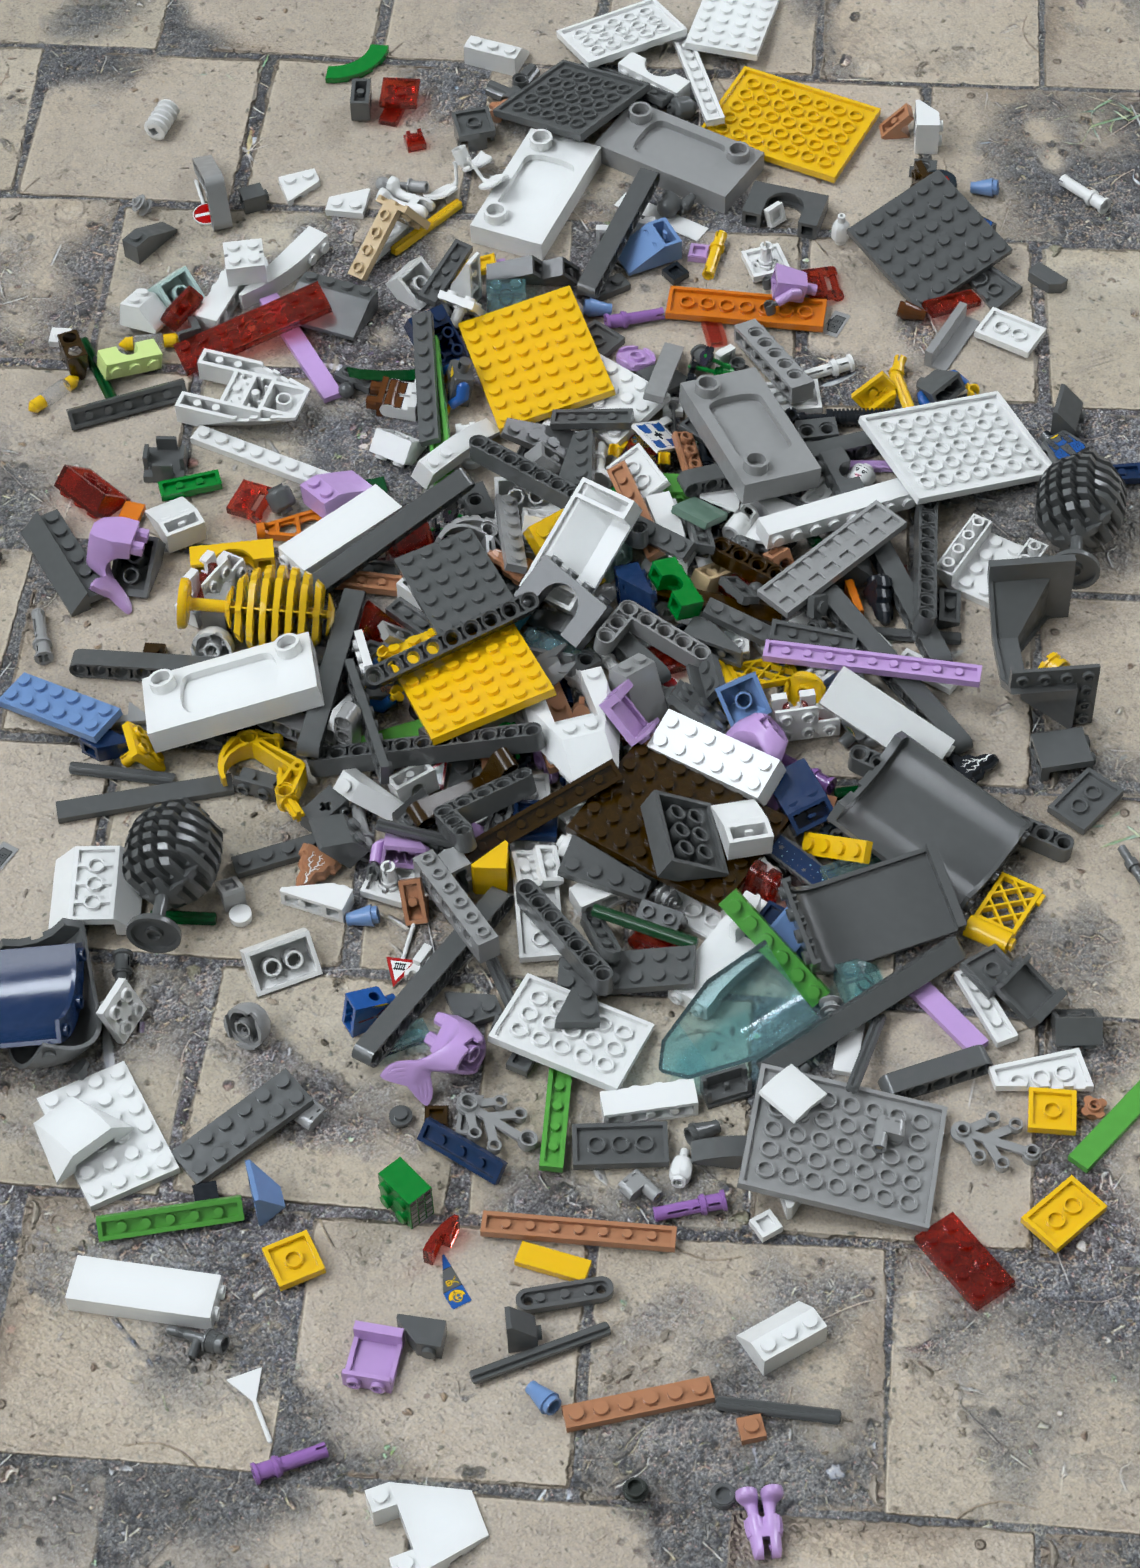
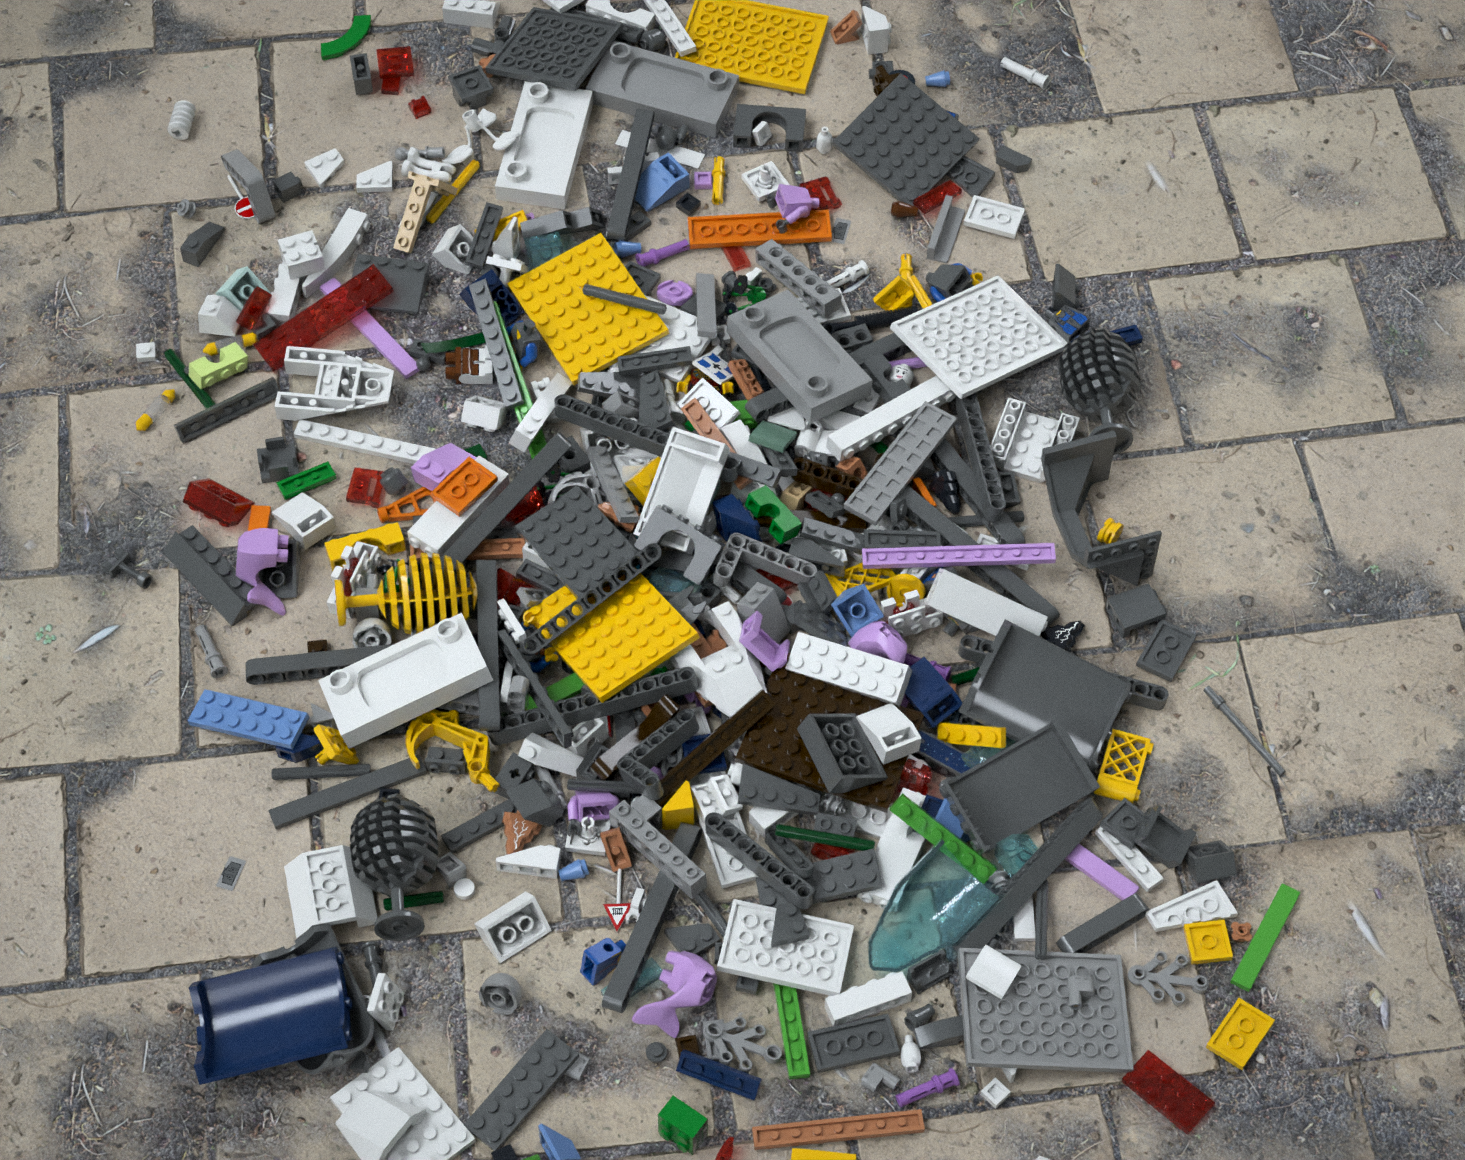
camera: 15 degrees left, 5 degrees up
dark brown piece [57,329,89,381] -> none
none -> orange plate [431,456,498,517]
none -> dark grey axle [582,284,667,315]

